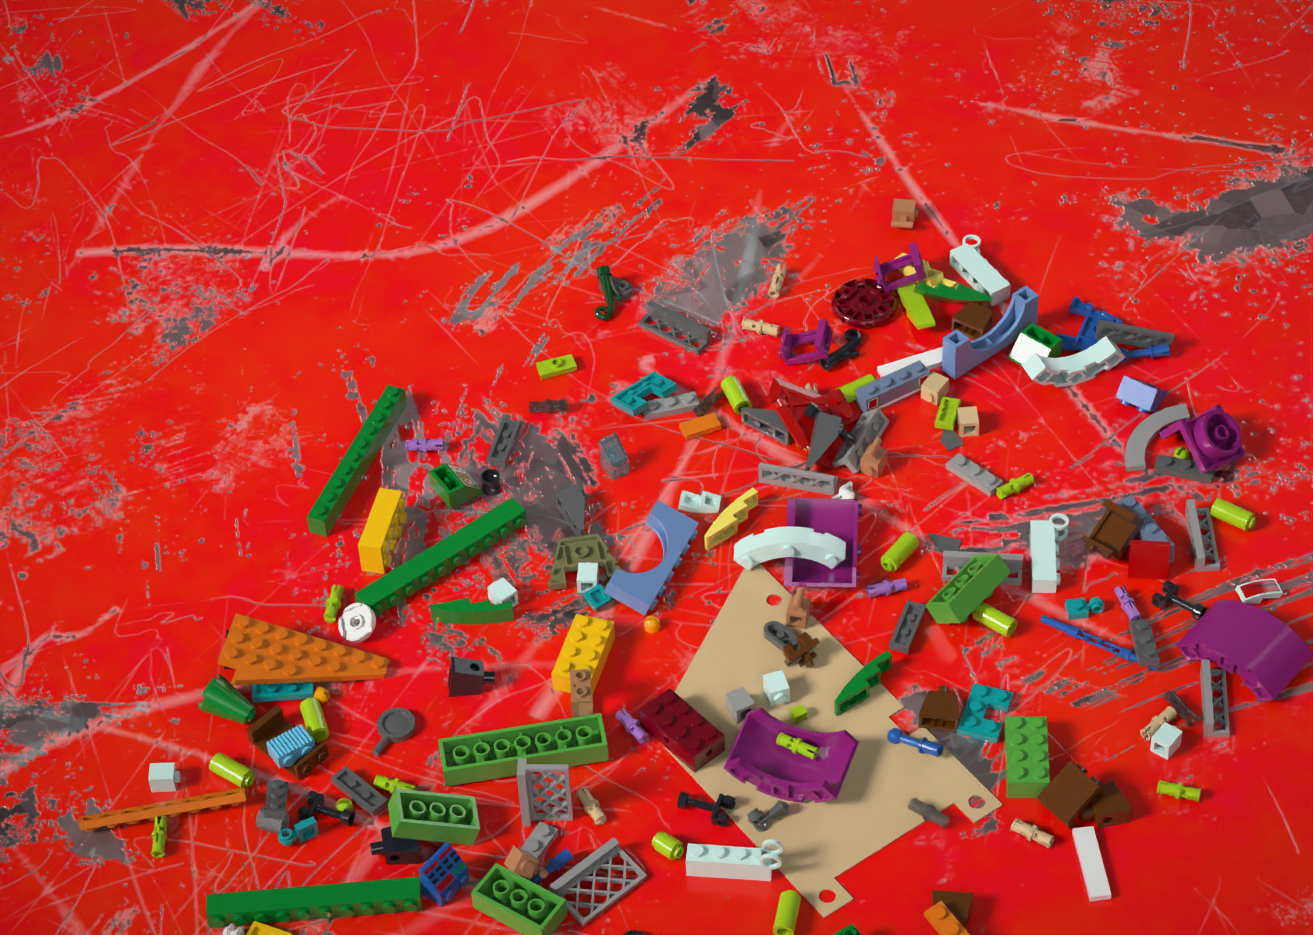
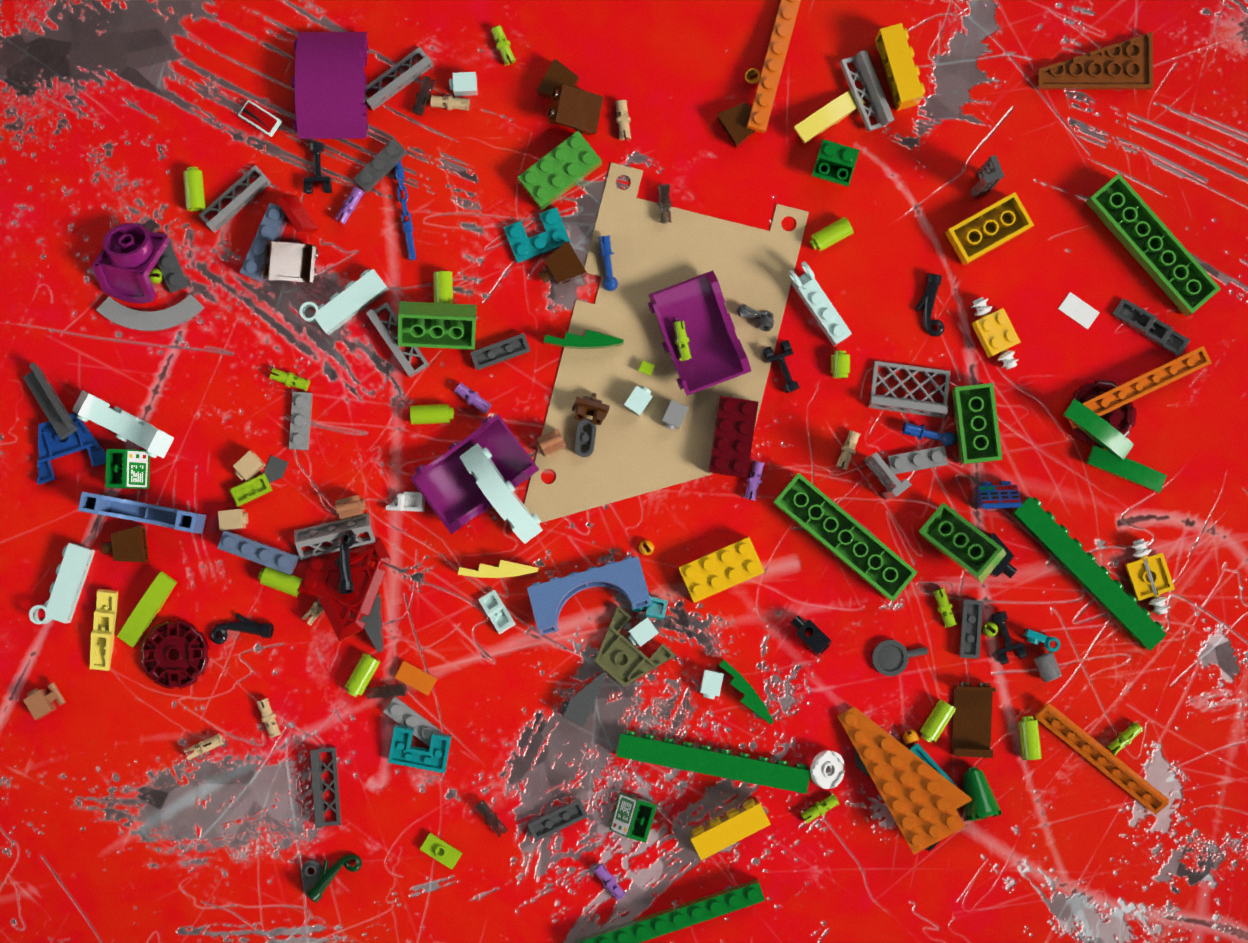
camera: 130 degrees left, 40 degrees up
light aqua brick [148,762,180,792] -> none
dark grey plate [264,780,288,819] -> none
medium azure brick [266,724,316,769] -> none
black wheel [481,469,501,496] -> none
nougat brick [504,845,548,880] -> none
medium nougat panel [570,669,594,718] -> none
clear light blue slope [599,432,630,480] -> none
light grey fence [758,463,838,496] -> none
magenta panel [779,319,833,365] -> none
dark grey slope [804,412,843,471] -> none
magenta panel [873,242,927,292] -> none
white tile [877,347,943,378] -> none
green slope [913,282,992,304] -> none
dark grey sticker [928,533,962,551] -> none
teal plate [1065,597,1105,620] -> none
white tile [1072,826,1111,902] -> none
slope [1115,376,1168,414] -> none
blue pin [1119,344,1170,362] -> none

